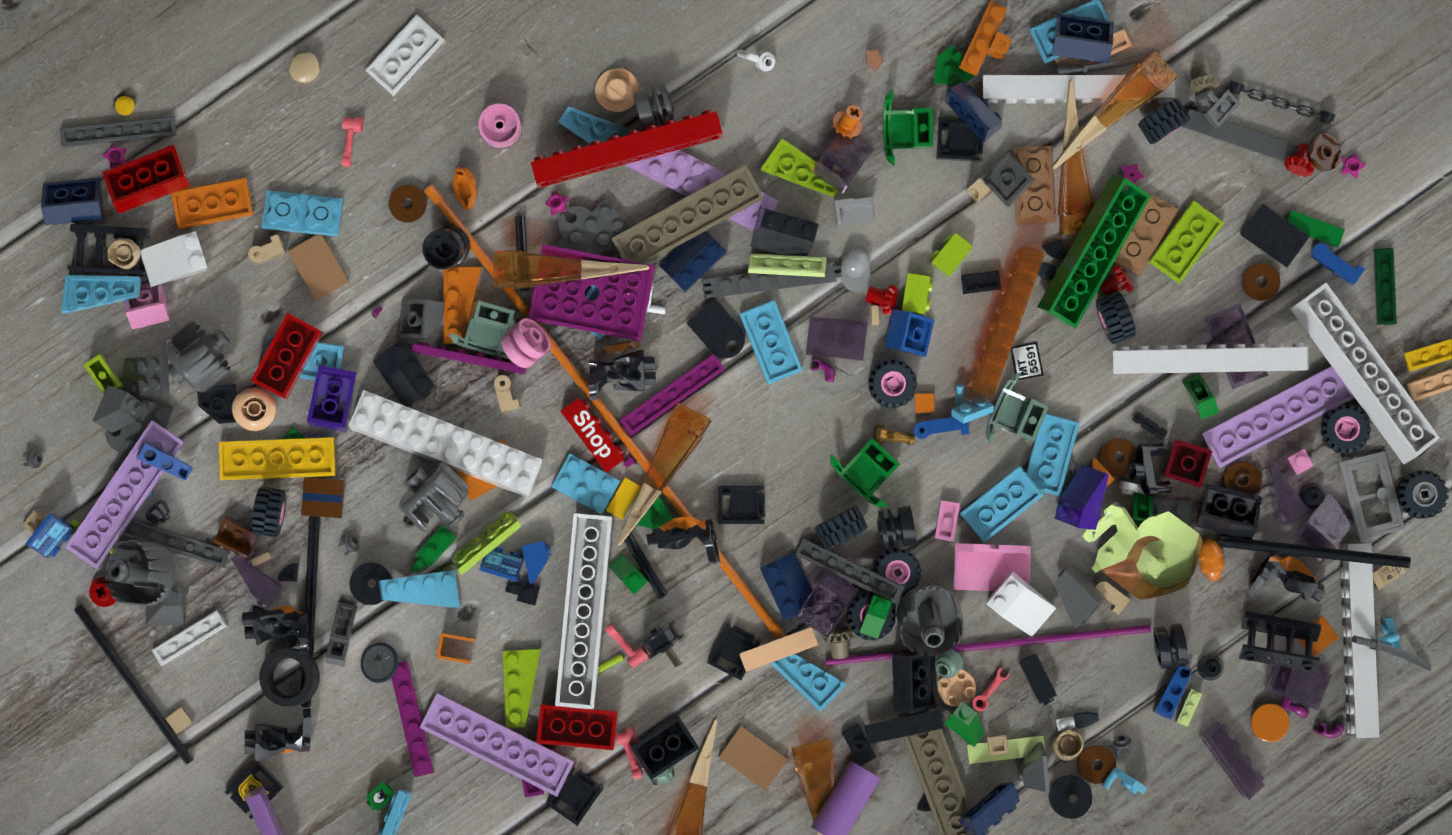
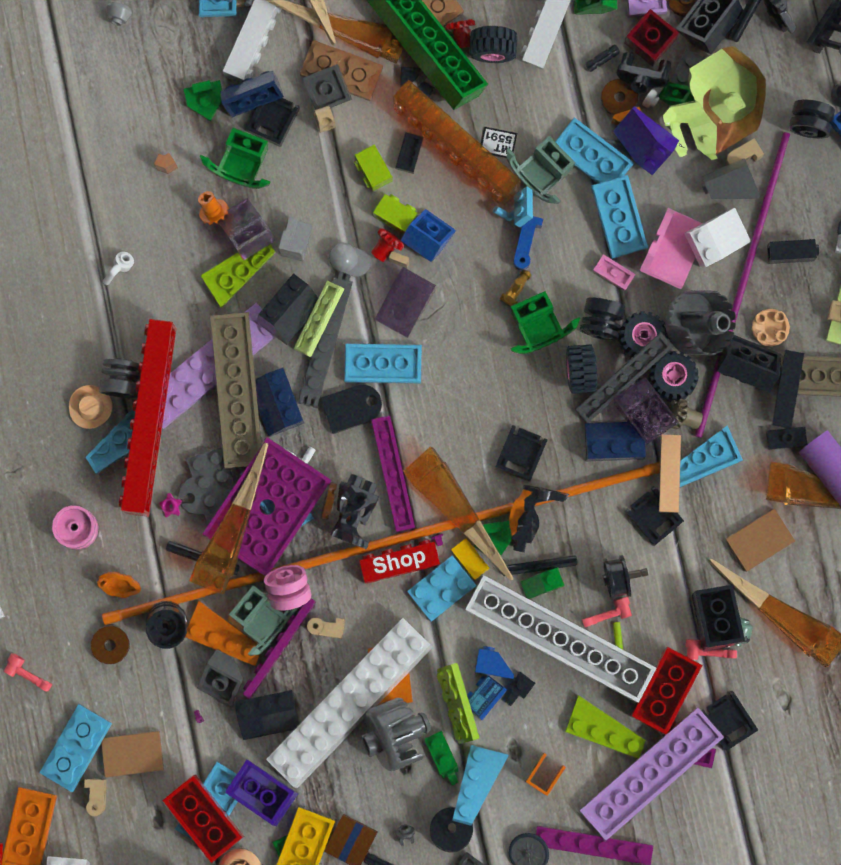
camera: 65 degrees left, 5 degrees down
magenta arm [811,359,836,383] -> none
green slope [859,595,892,639] -> none
black wheel [868,360,917,408] -> none
orange tile [915,393,934,413] -> none
sand green head [935,650,963,678] -> none
green slope [944,701,985,747] -> none
orange plate [959,0,1012,76] -> none
coral brick [972,668,1010,711] -> none
orange arm [1198,538,1225,581] -> none

